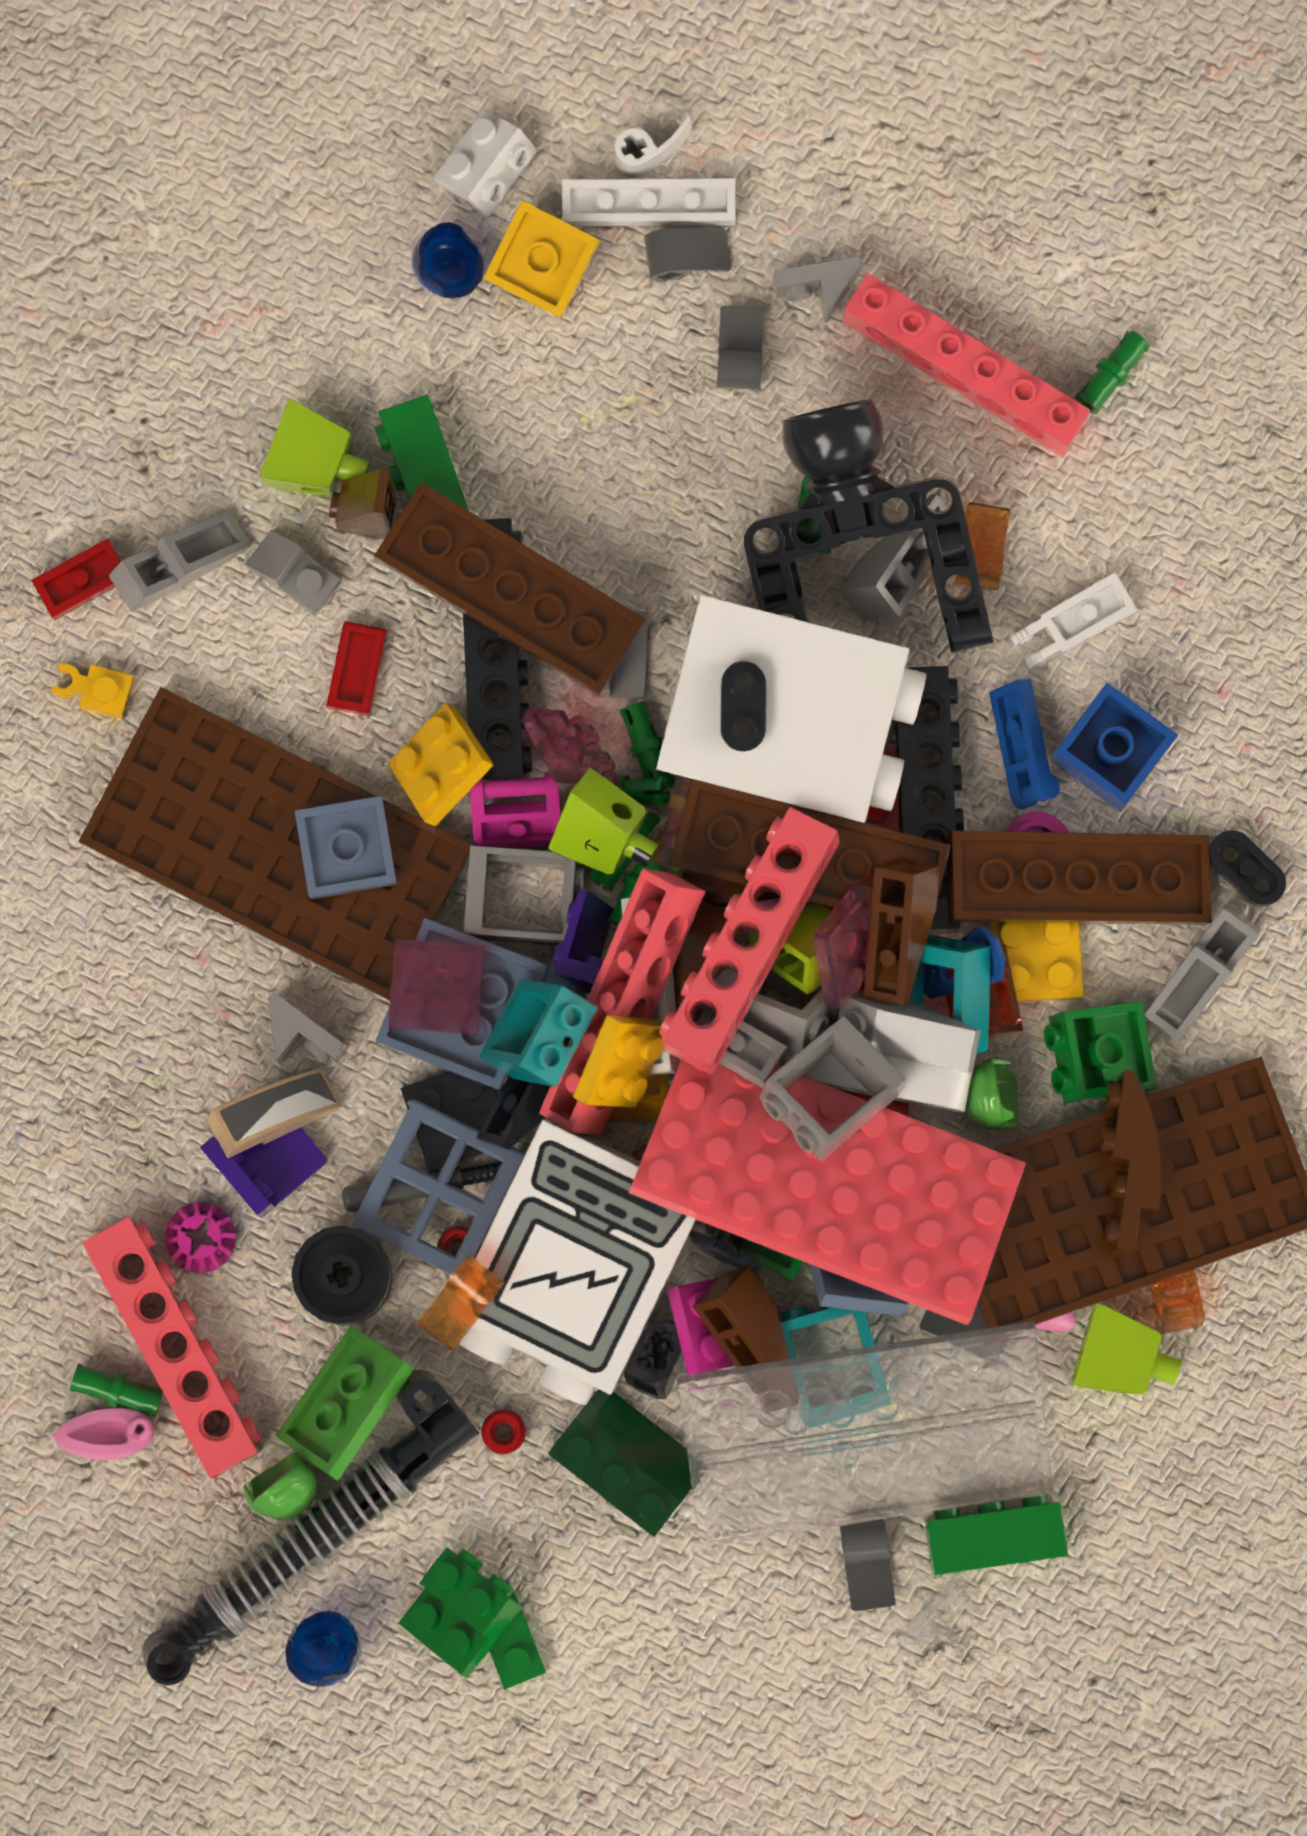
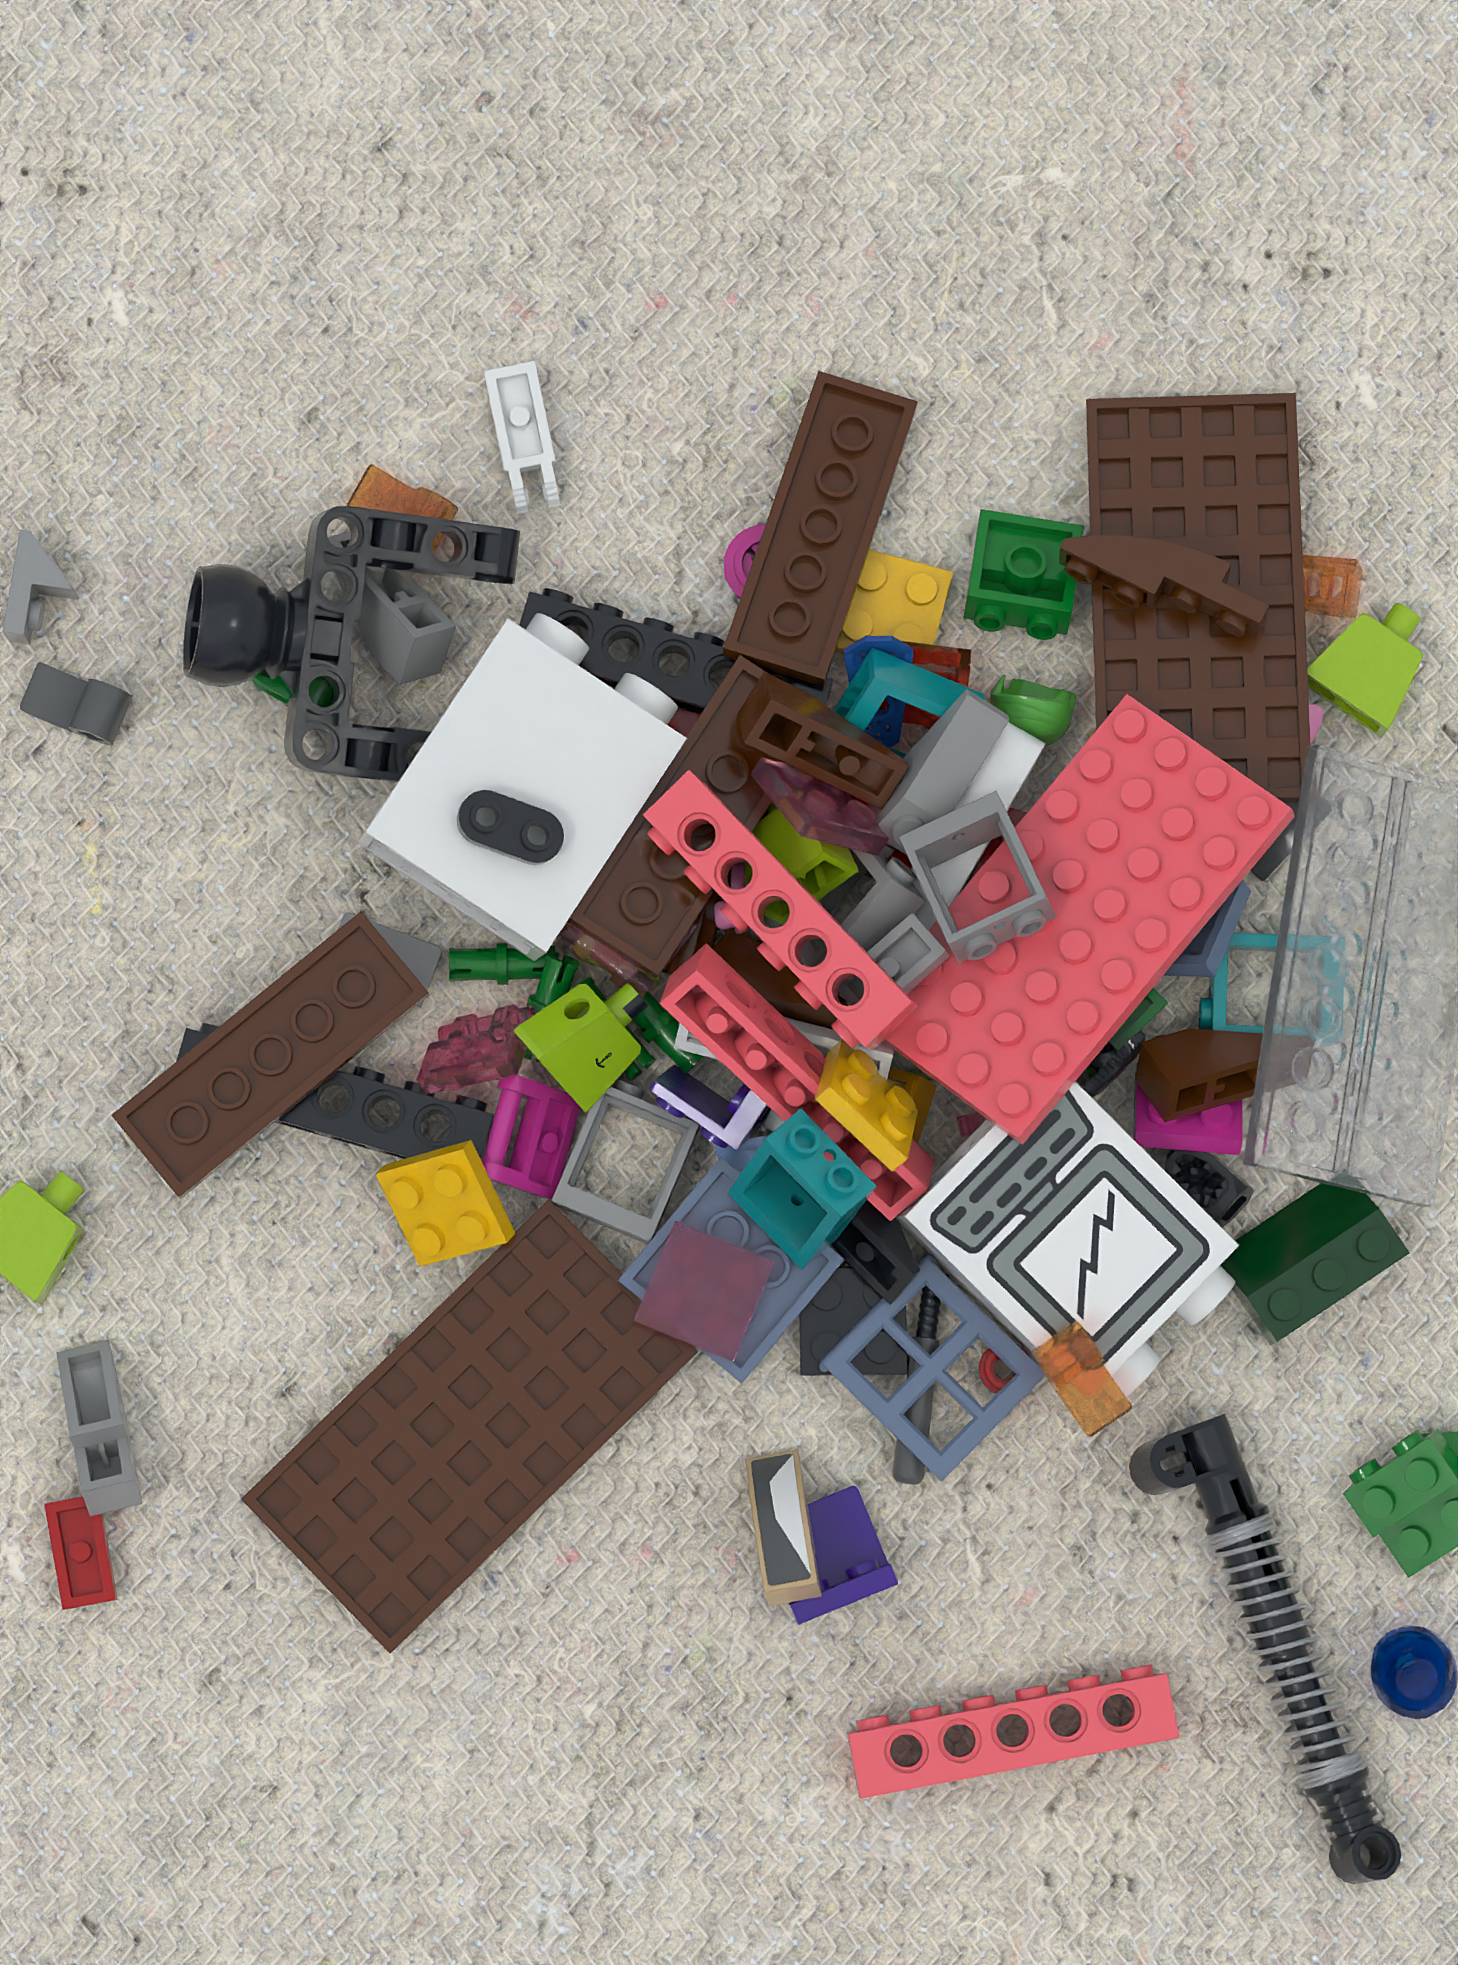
camera: 75 degrees left, 0 degrees up
yellow plate [51,664,135,720] -> none
bright pink arm [54,1408,155,1460] -> none
green pin [70,1363,163,1417] -> none
dark pink gear [164,1202,236,1273] -> none
bright green hair [243,1452,317,1520] -> none
light grey slope [245,530,341,616] -> none
light grey slope [268,991,347,1064] -> none
bright green plate [275,1325,415,1480] -> none
black wheel [291,1225,393,1327] -> none
sand blue plate [295,796,397,899] -> none
red tile [326,621,387,716] -> none
reddish brown slope [329,469,397,539] -> none
green brick [374,394,469,511] -> none
red plate [481,1409,526,1454] -> none
coral brick [842,273,1090,457] -> none
blue plate [989,679,1060,810] -> none
blue brick [1050,683,1178,812] -> none
green pin [1075,330,1150,414] -> none
light grey slope [1144,903,1262,1041] -> none
black plate [1209,830,1286,907] -> none

